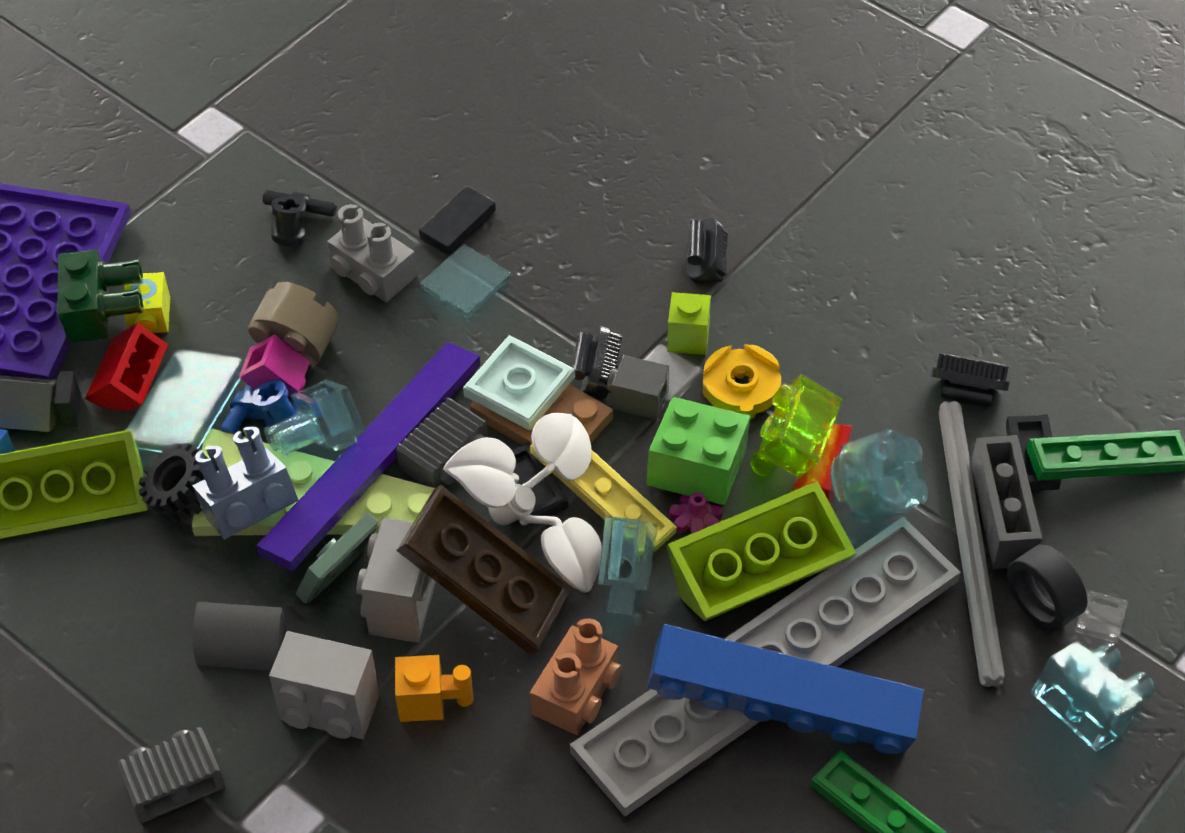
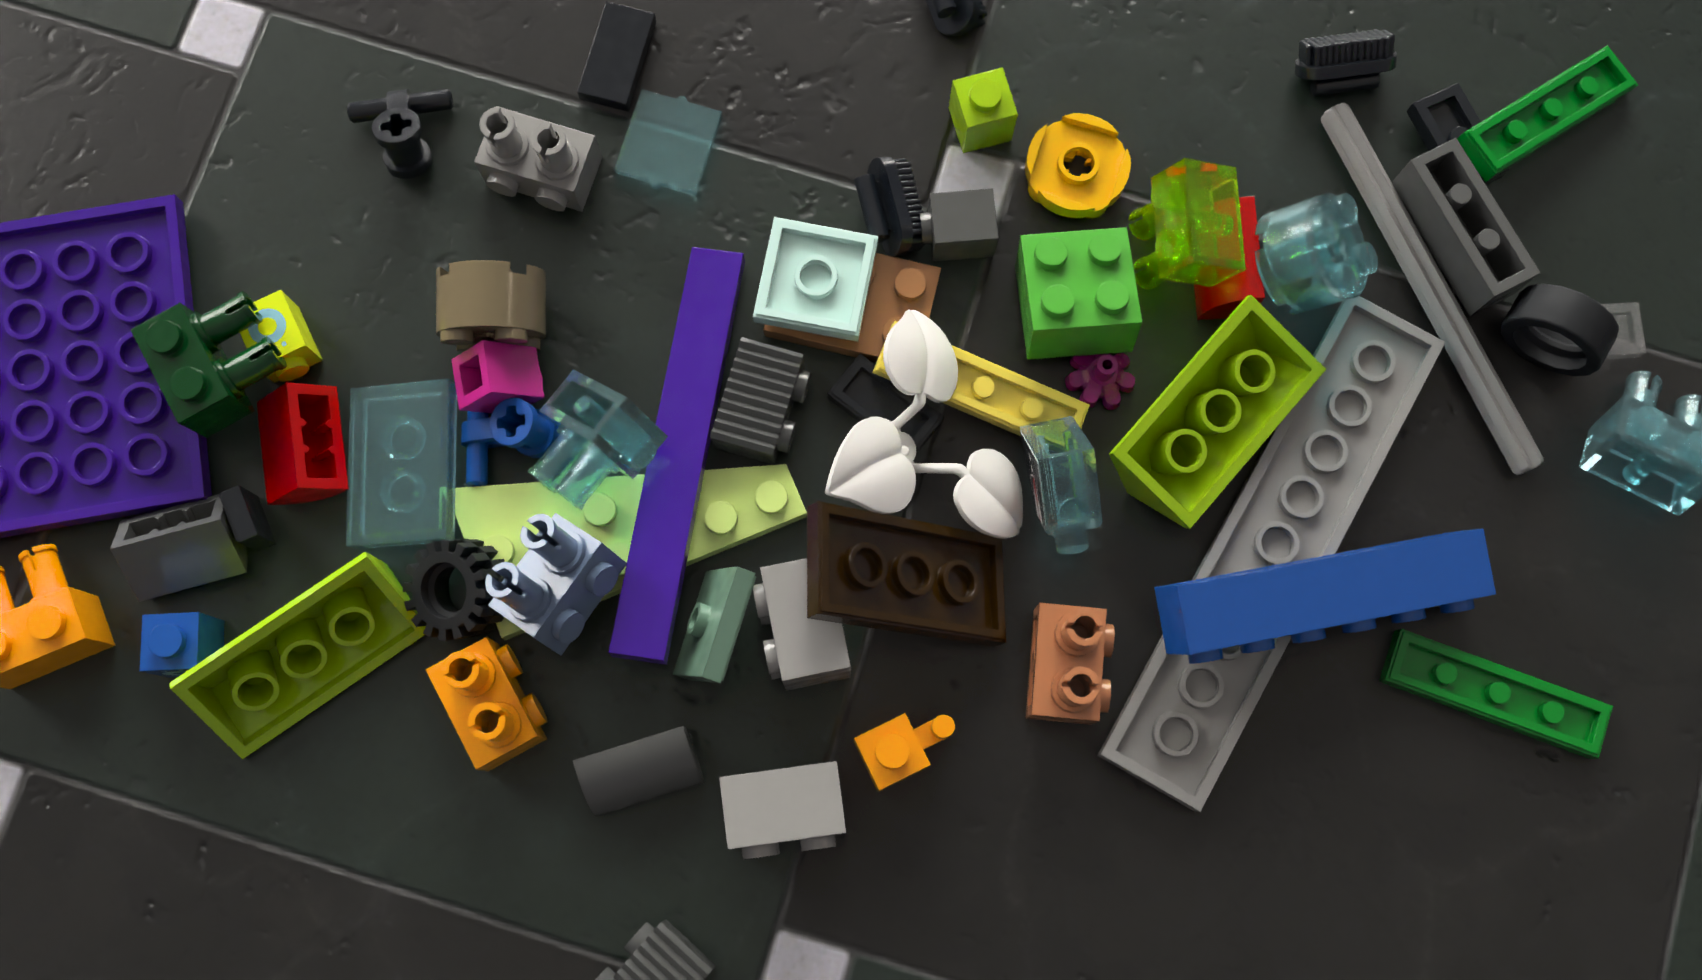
camera: 25 degrees left, 25 degrees up
none -> light orange brick [426,637,548,772]

